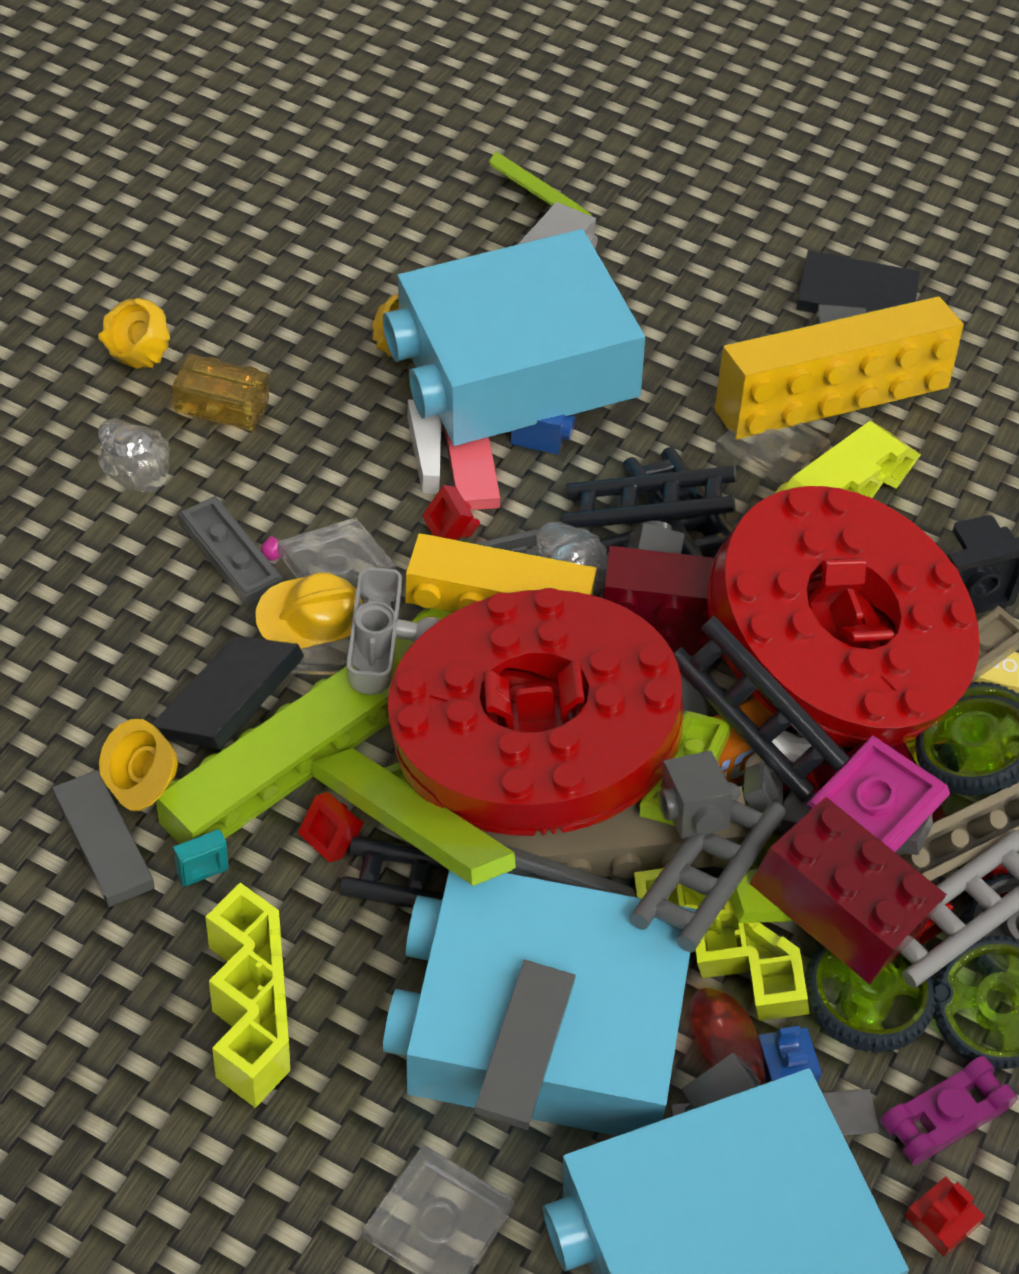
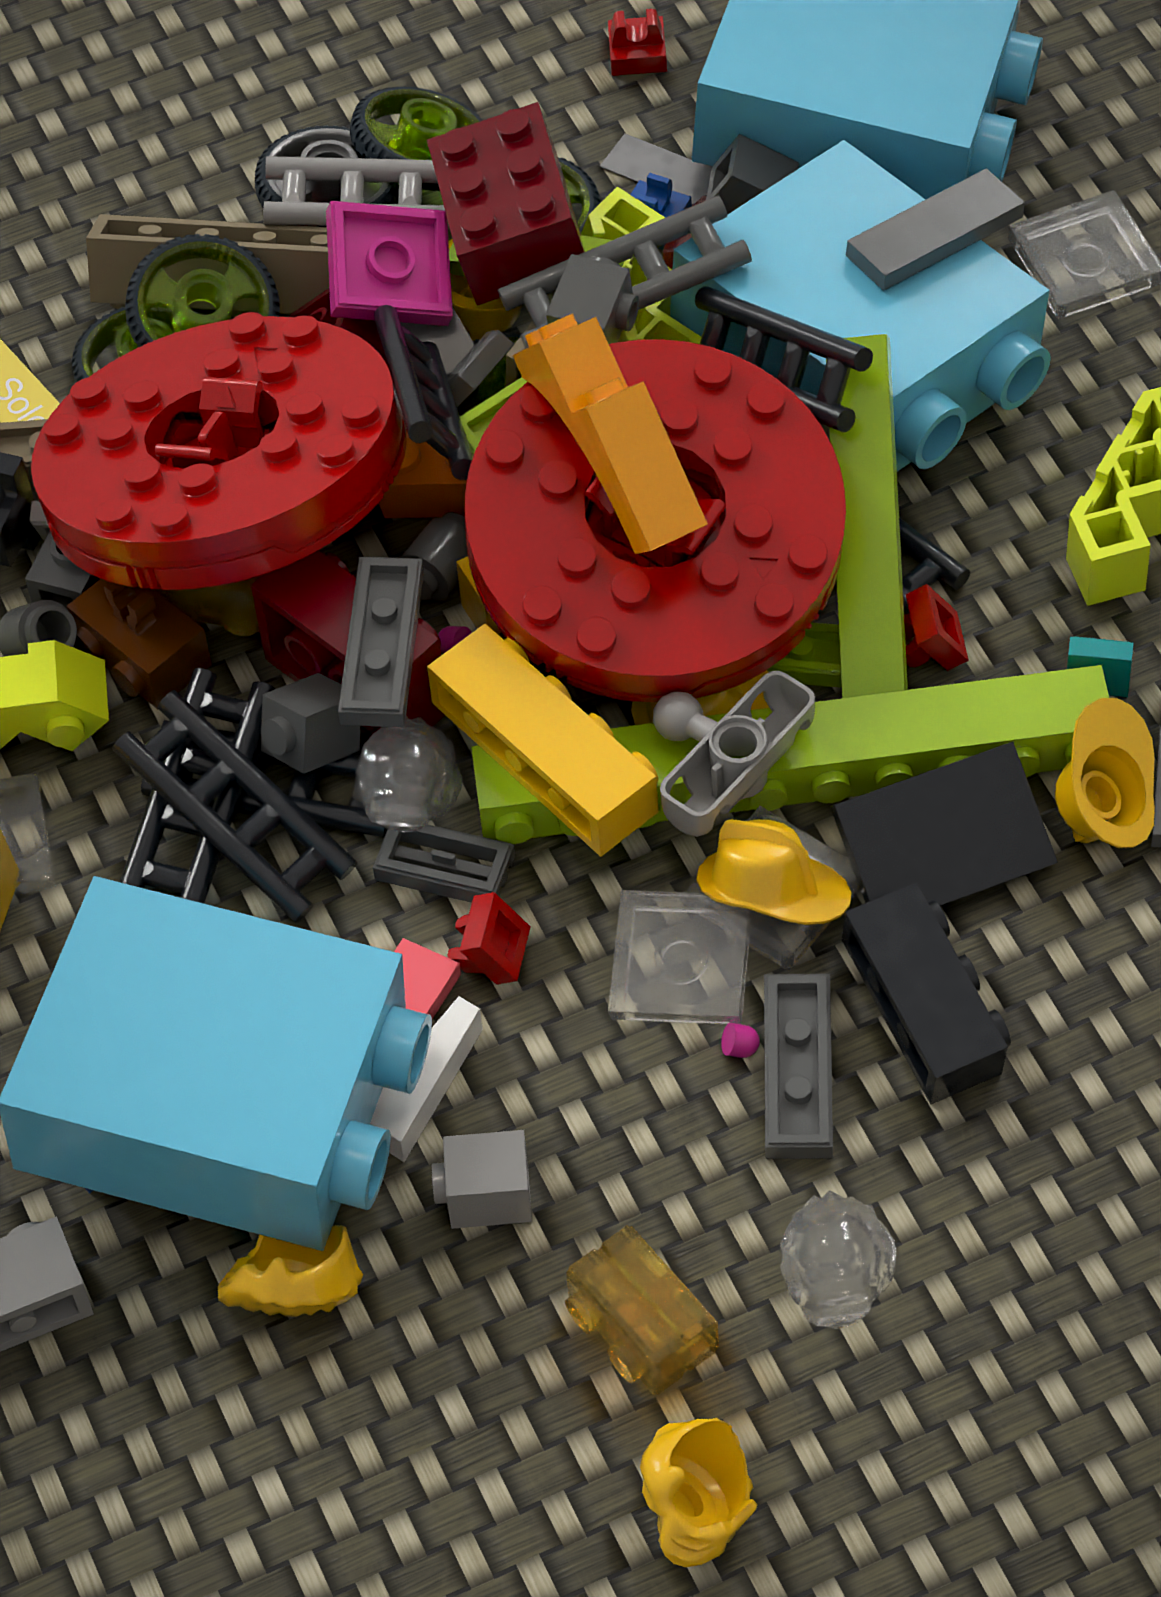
camera: 135 degrees left, 5 degrees up
magenta plate [880,1055,1019,1166] -> none
none -> dark grey tile [338,557,424,727]
none -> light grey brick [432,1130,532,1229]
none -> light orange arch [512,313,708,554]
none -> black bar [695,286,873,433]
none -> black brick [842,882,1011,1105]

